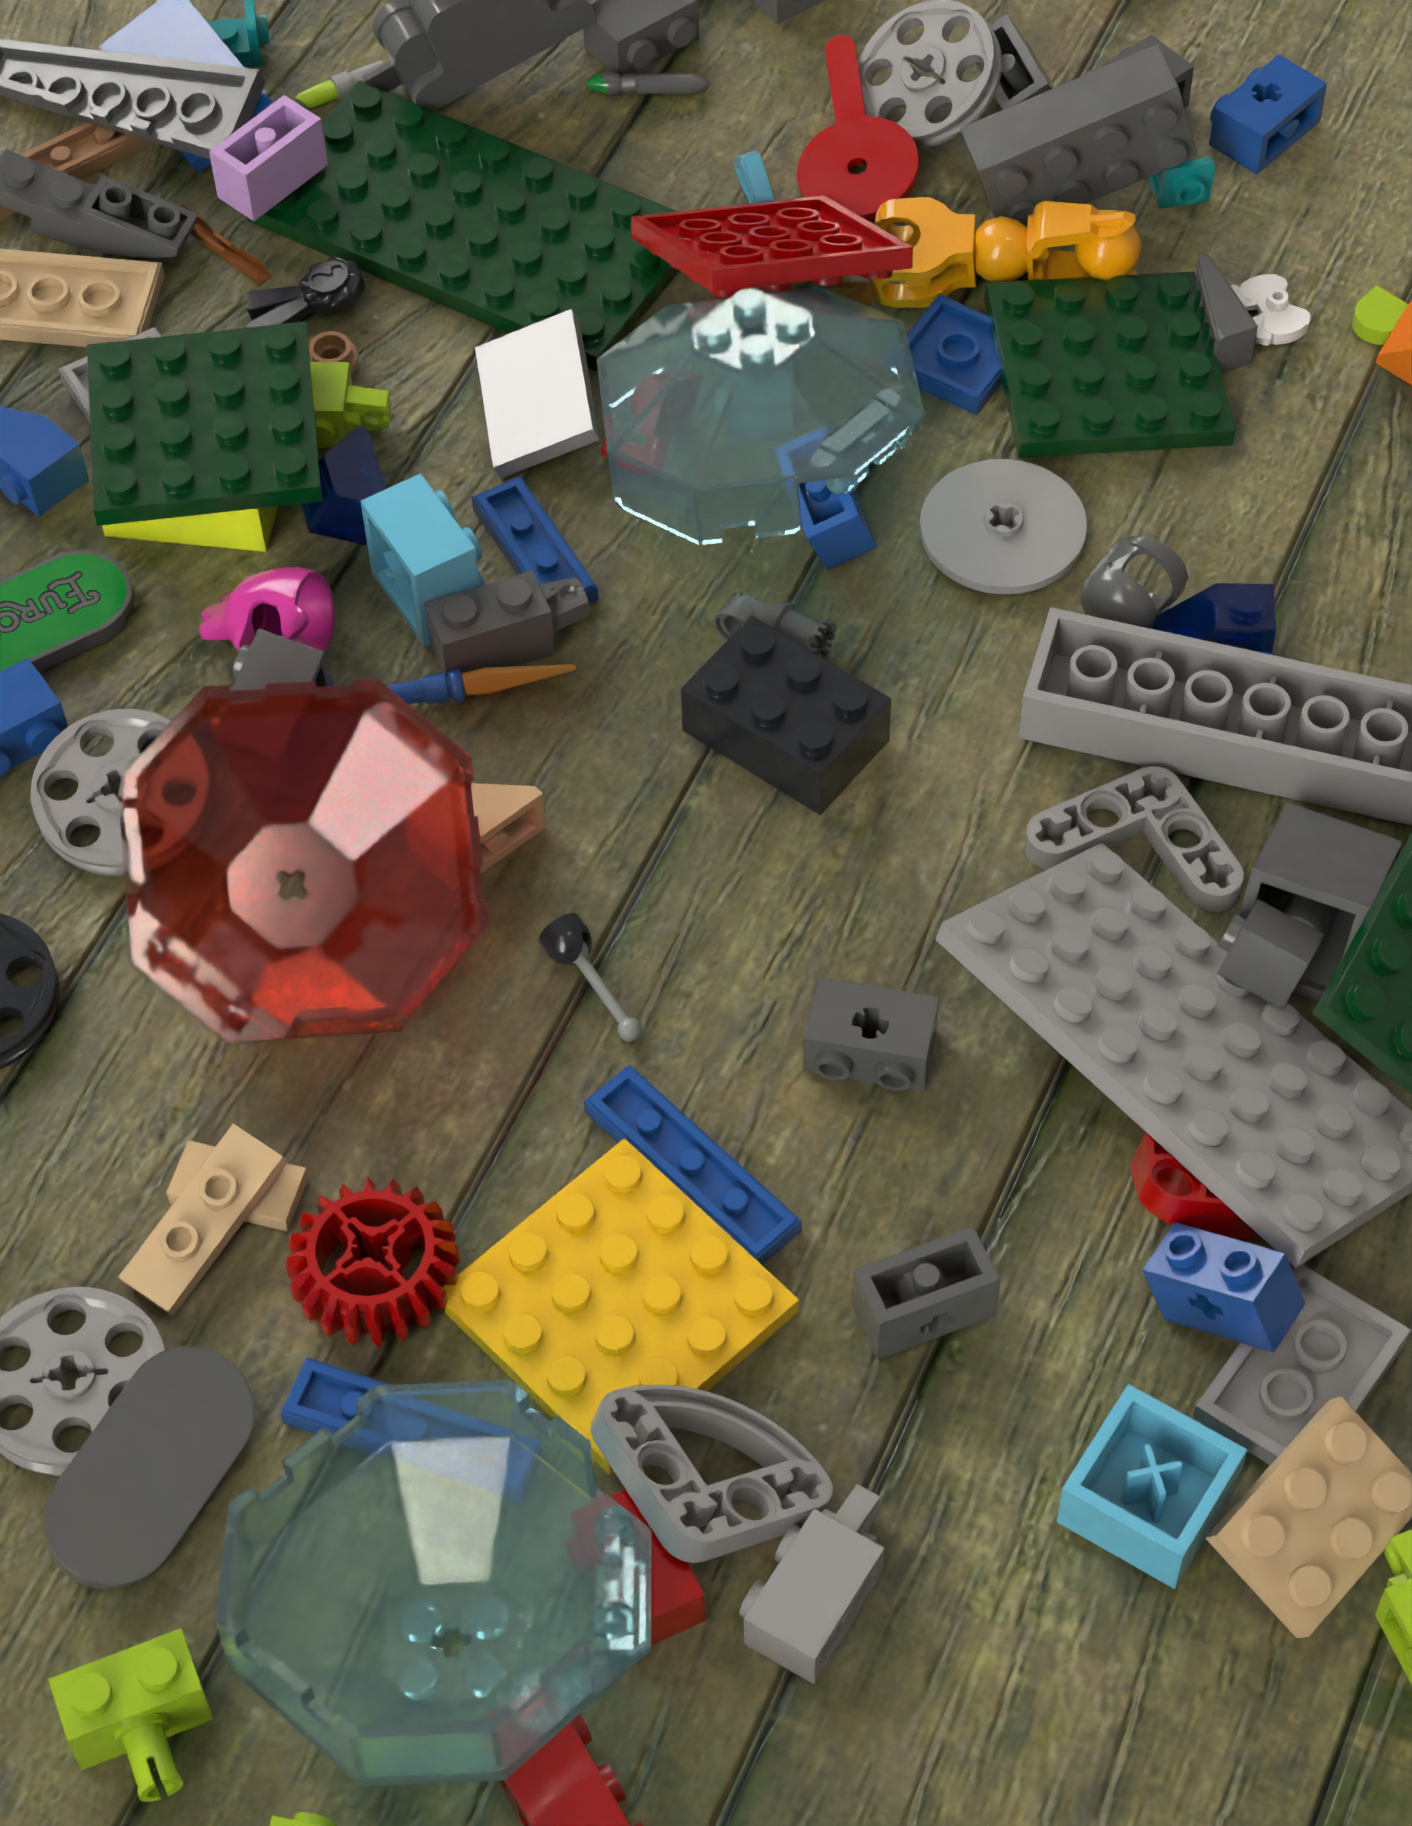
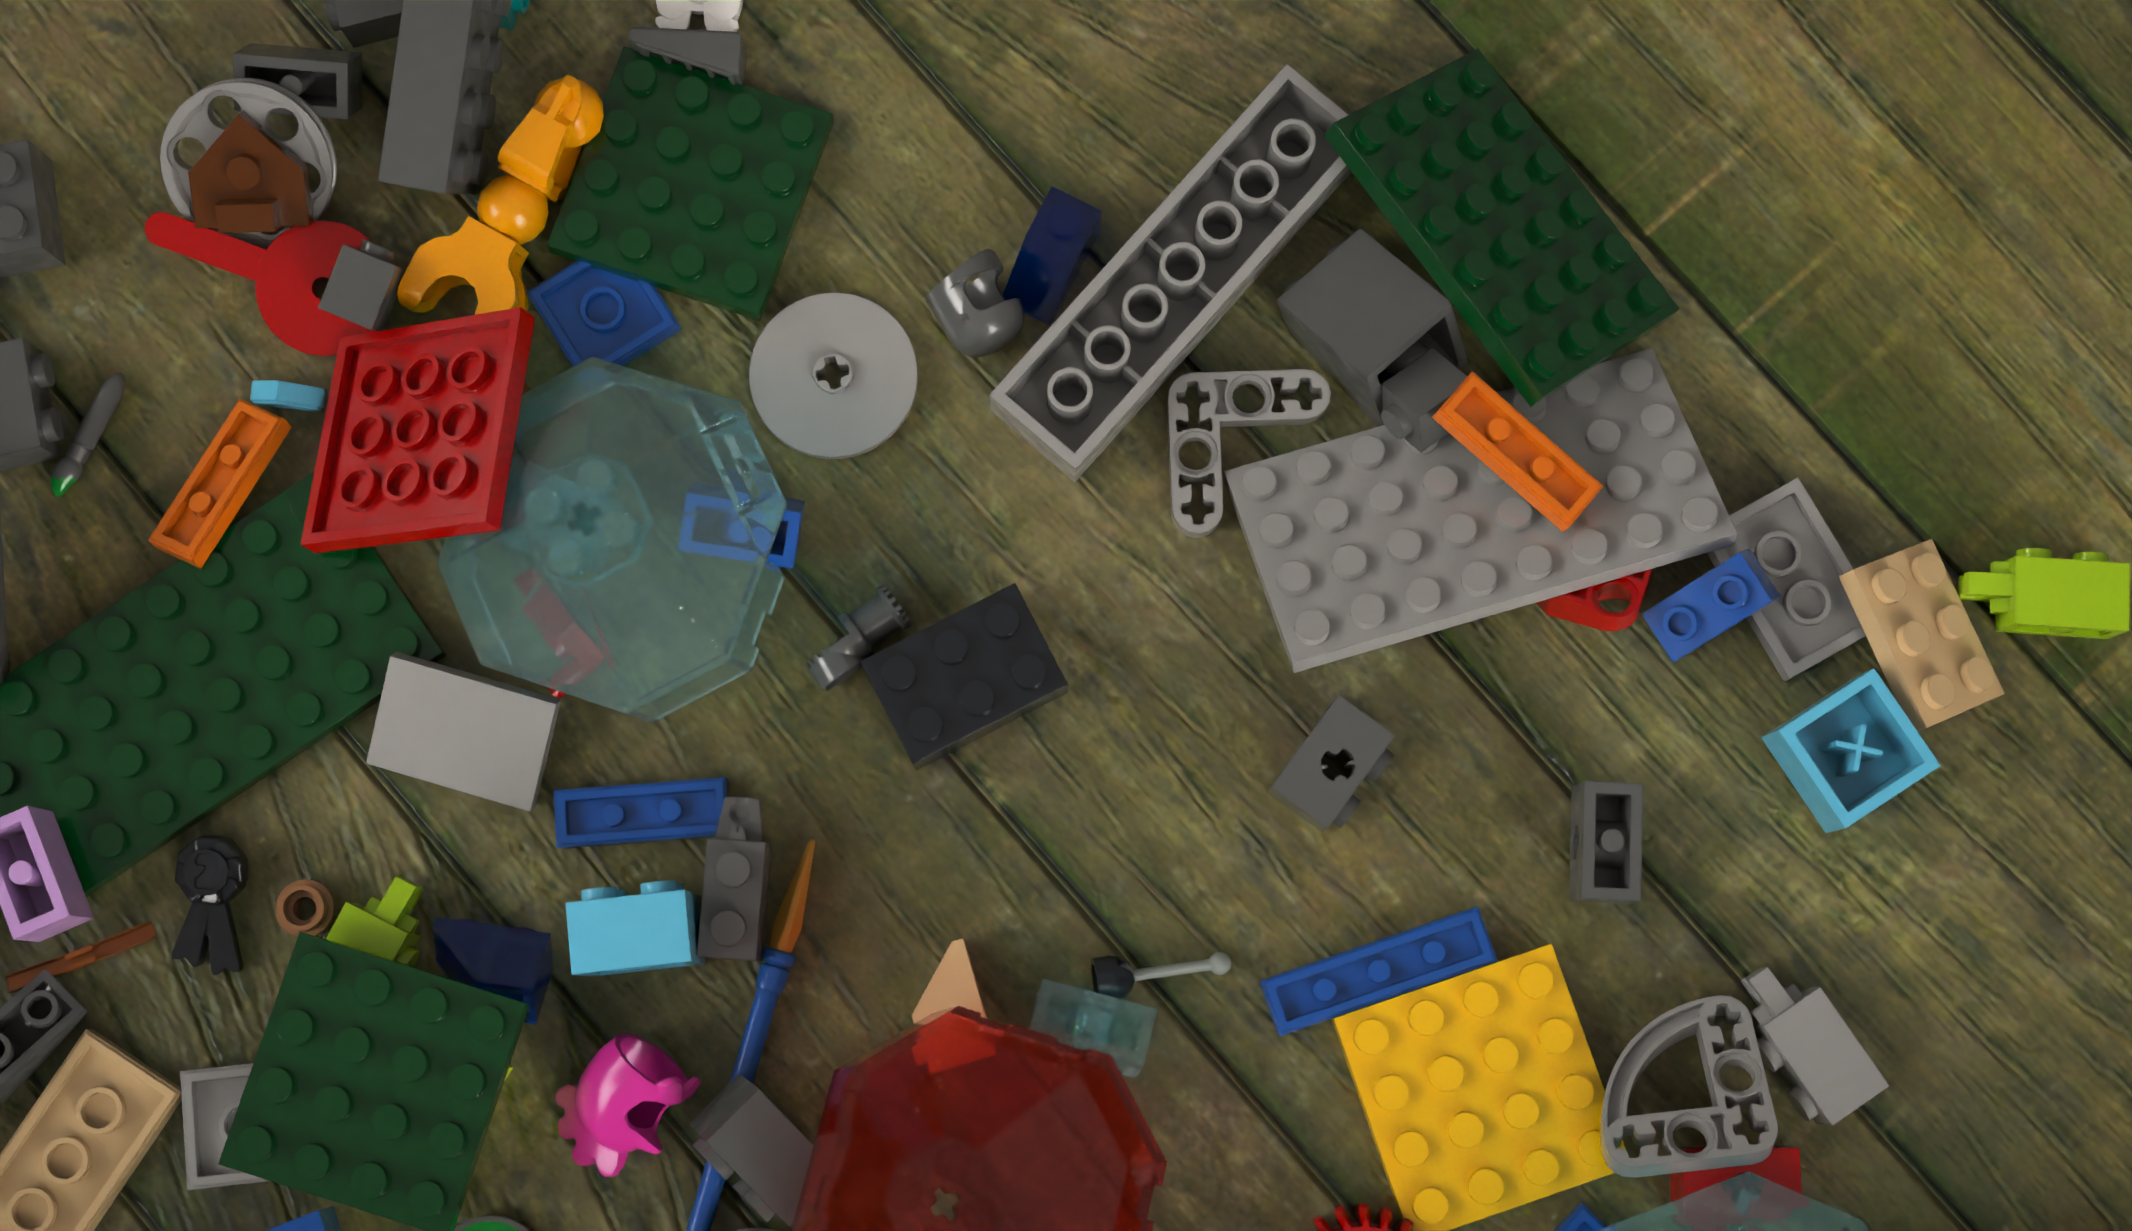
camera: 70 degrees left, 25 degrees up
none -> orange tile [148,399,292,569]
none -> reddish brown plate [188,111,314,233]
none -> dark grey brick [318,239,407,331]
none -> clear light blue brick [1023,979,1157,1078]
none -> orange tile [1431,371,1603,532]

